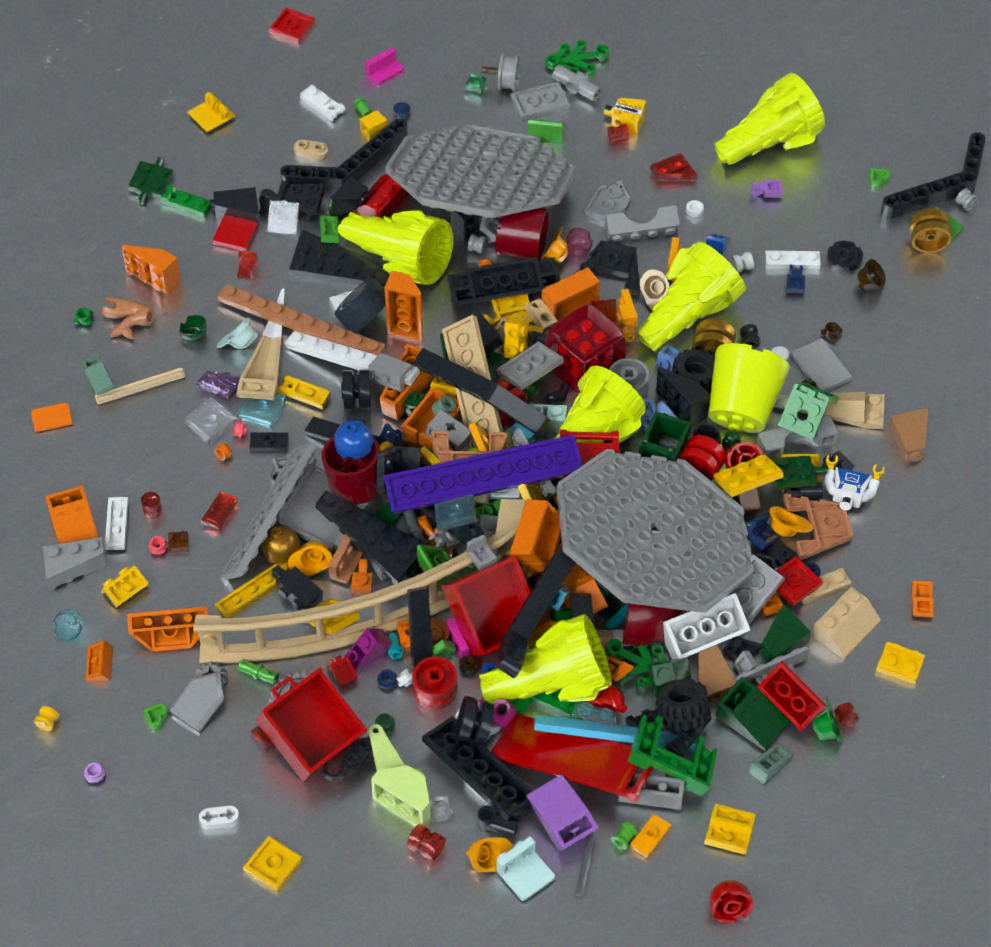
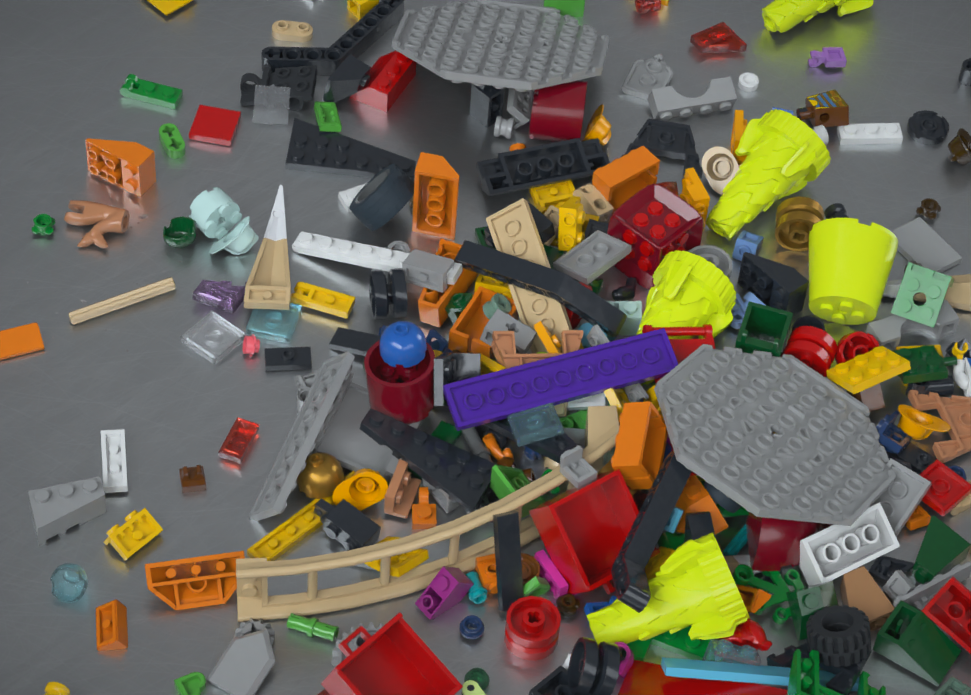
camera: 10 degrees left, 5 degrees down
orange slope [45,485,98,544] -> none
sand green slope [82,354,114,396] -> none
dark green plate [128,157,173,205] -> none
clear red wheel [141,492,162,518] -> none
coral plate [149,536,168,554] -> none
black slope [210,187,260,226] -> none
orange plate [215,443,232,461] -> none
nougat plate [217,284,386,355] -> none
clear red panel [237,251,258,281] -> none
red bracket [327,655,358,687] -> none
neon yellow cone [338,210,454,285] -> none
white plate [396,668,413,687] -> none
light grey plate [429,528,460,549] -> none
clear pink hair [566,228,593,256] -> none
black tile [597,595,622,621] -> none
black tyre [672,348,715,394] -> none
dark green plate [721,430,741,448] -> none
dark blue plate [786,264,805,294] -> none
bright green tile [869,168,891,188] -> none
none -> bright green beam [159,123,186,159]
none -> light aqua brick [189,187,242,240]
none -> reddish brown torso [796,90,849,127]

